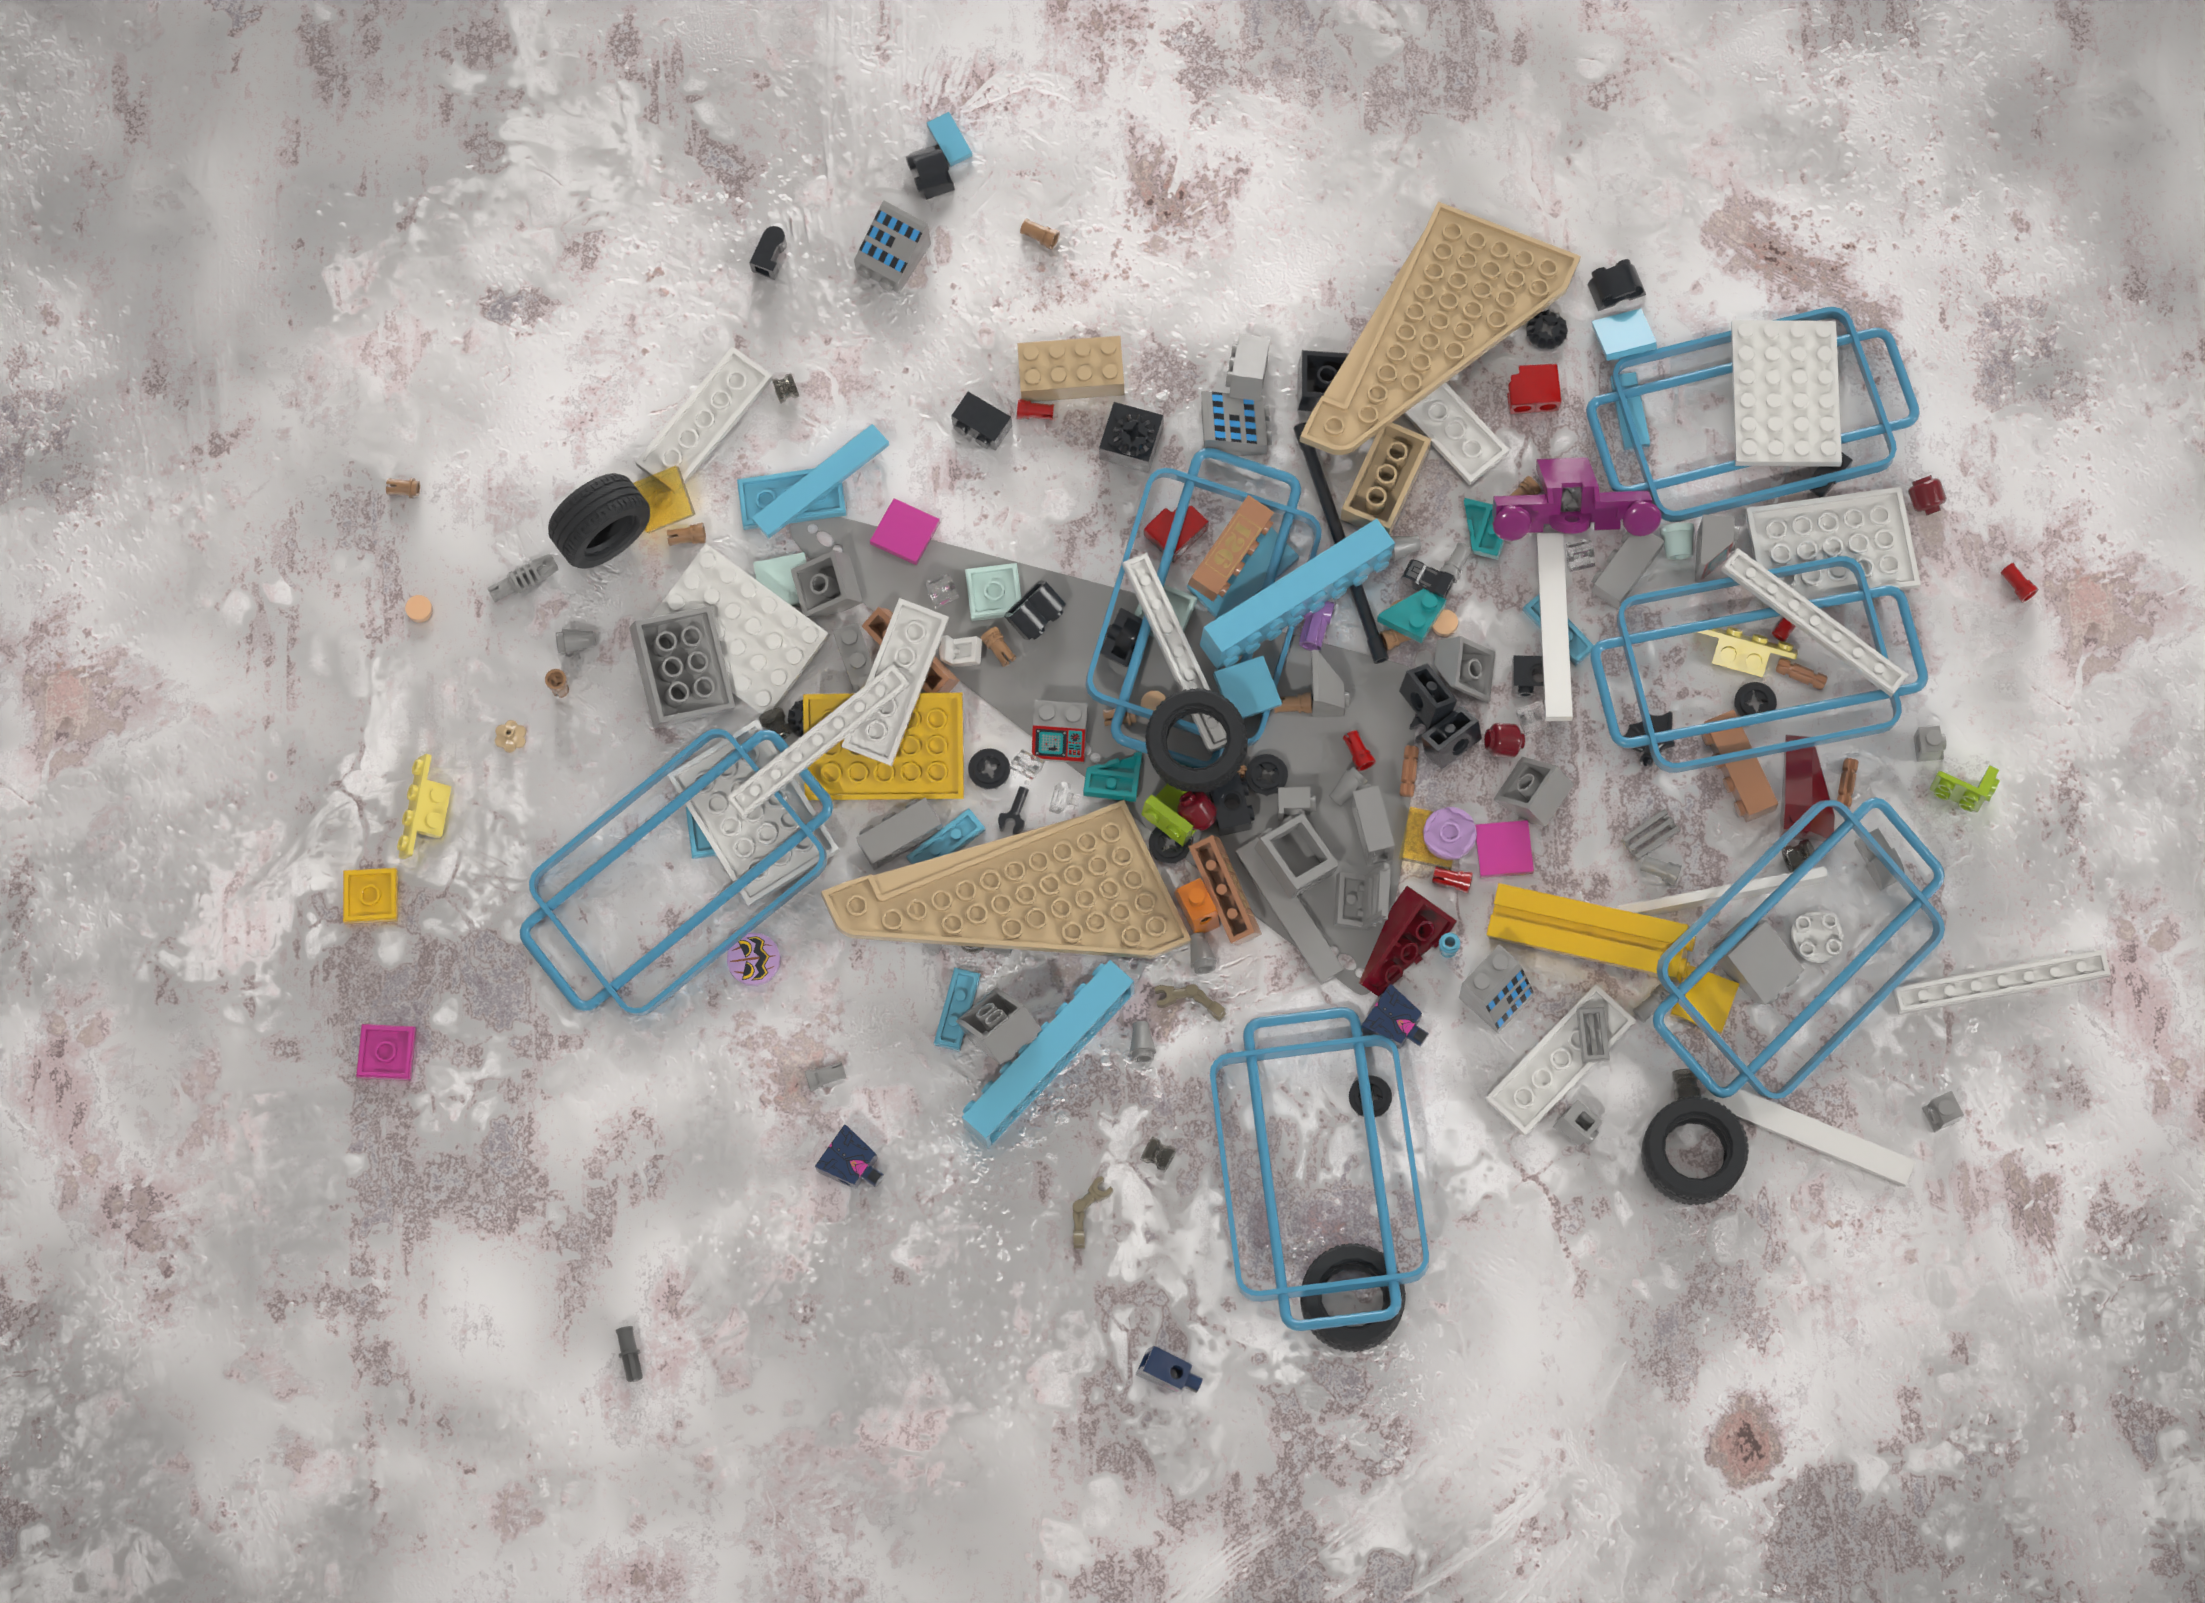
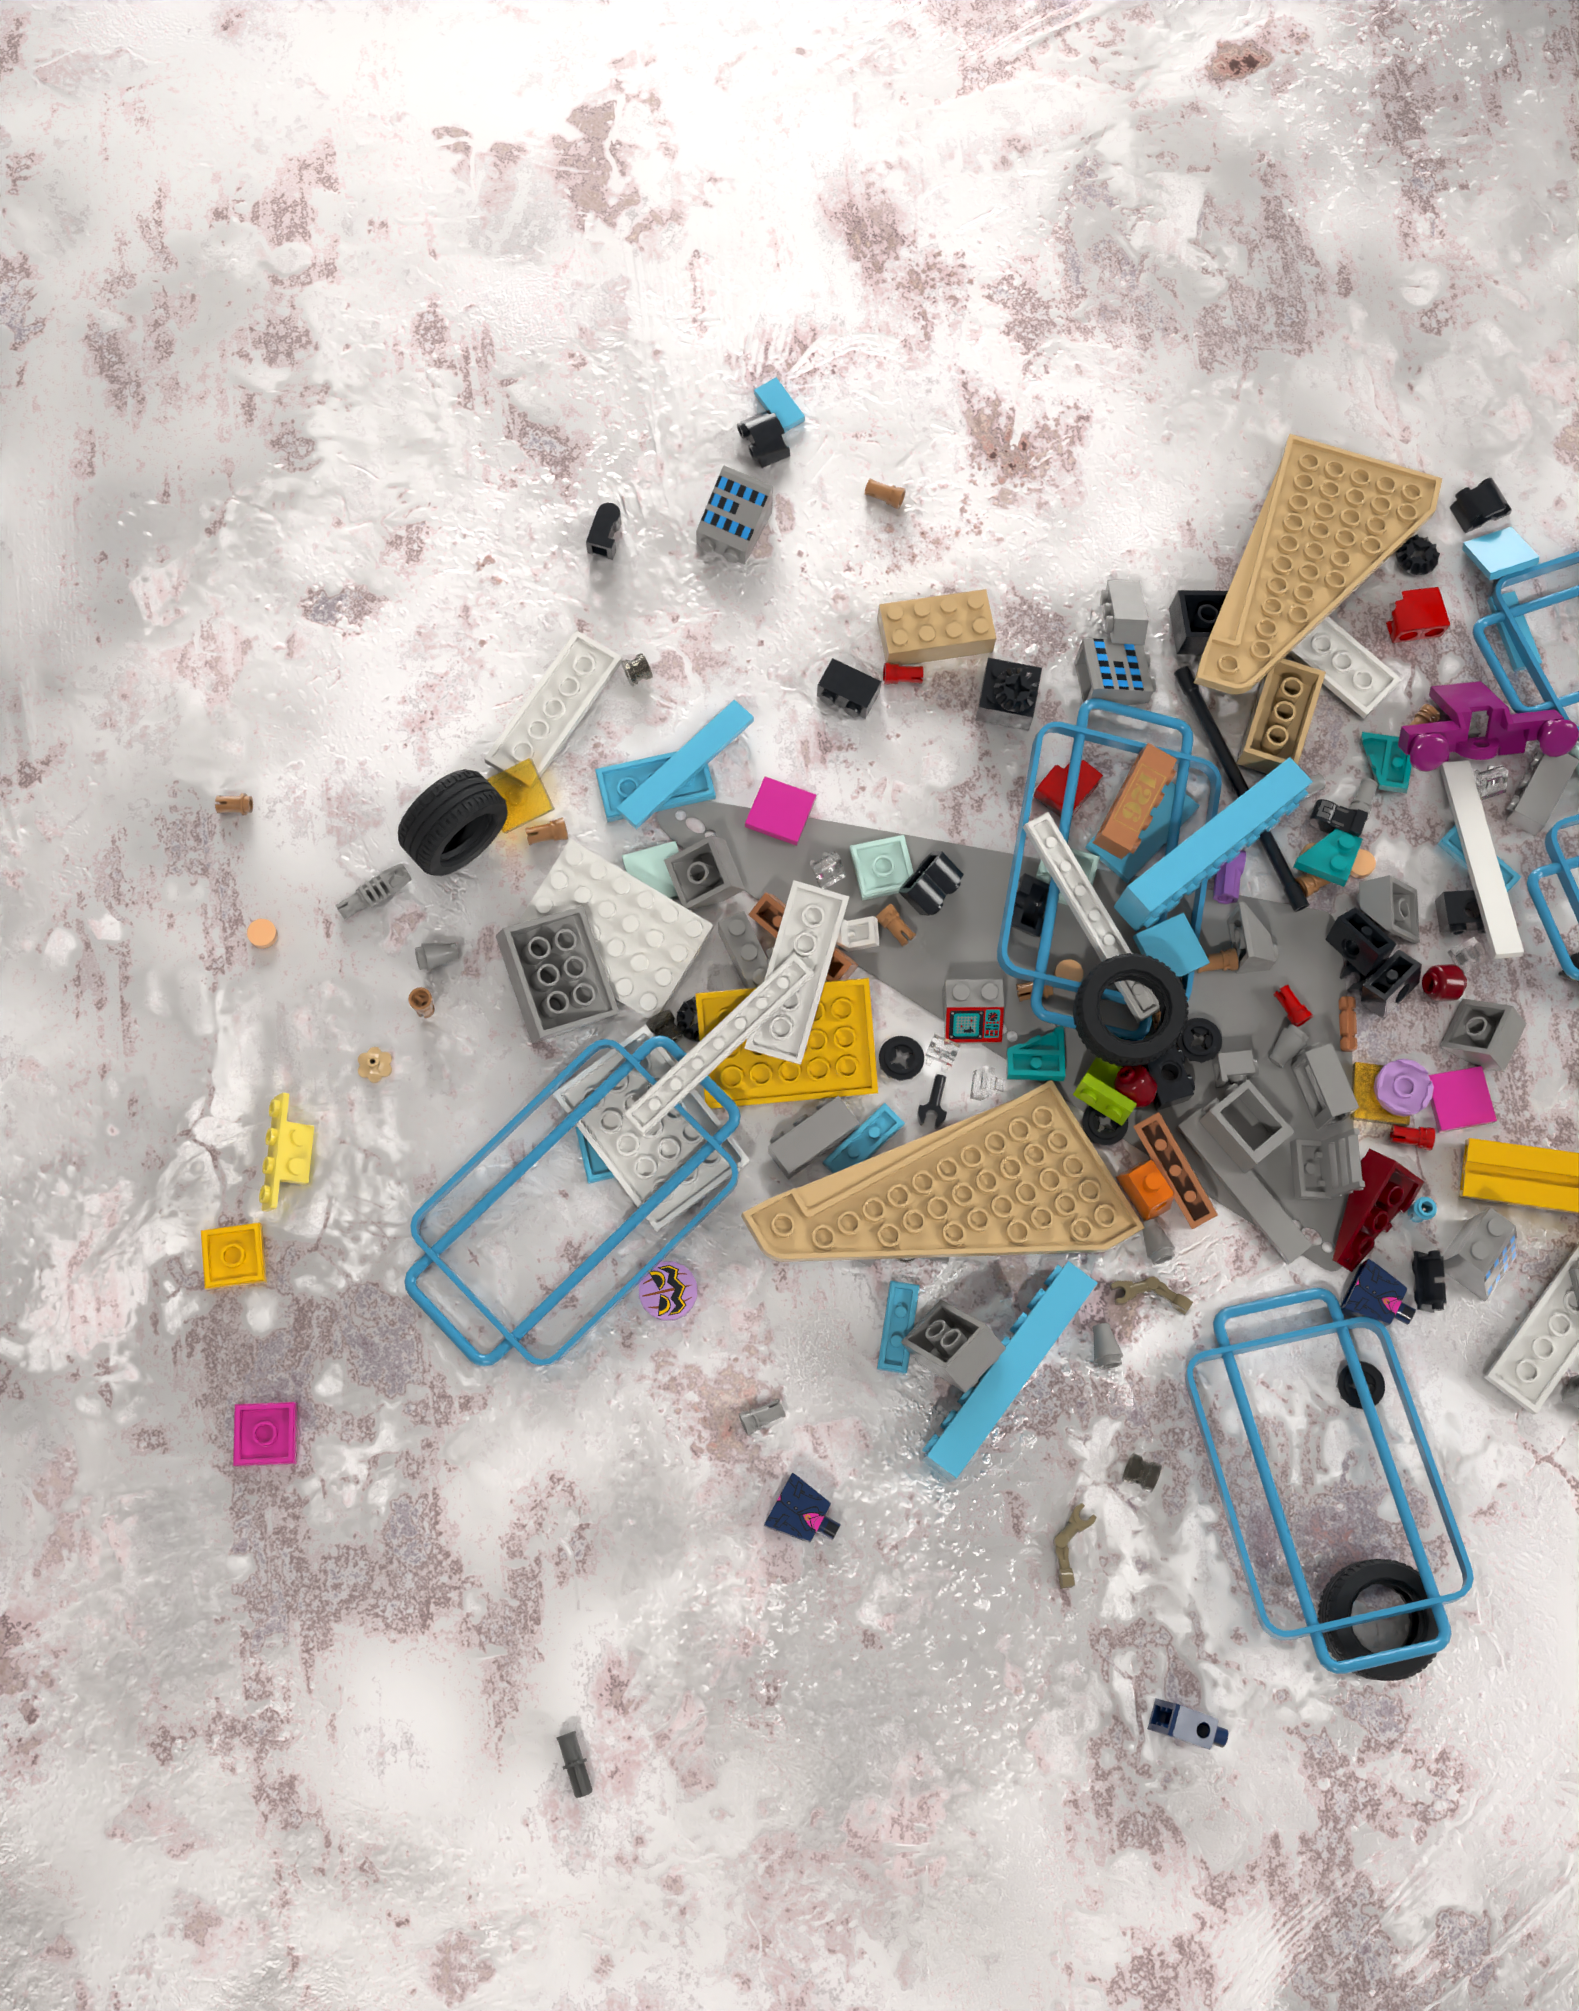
camera: 15 degrees left, 0 degrees up
none -> black hinge [1412,1250,1447,1313]

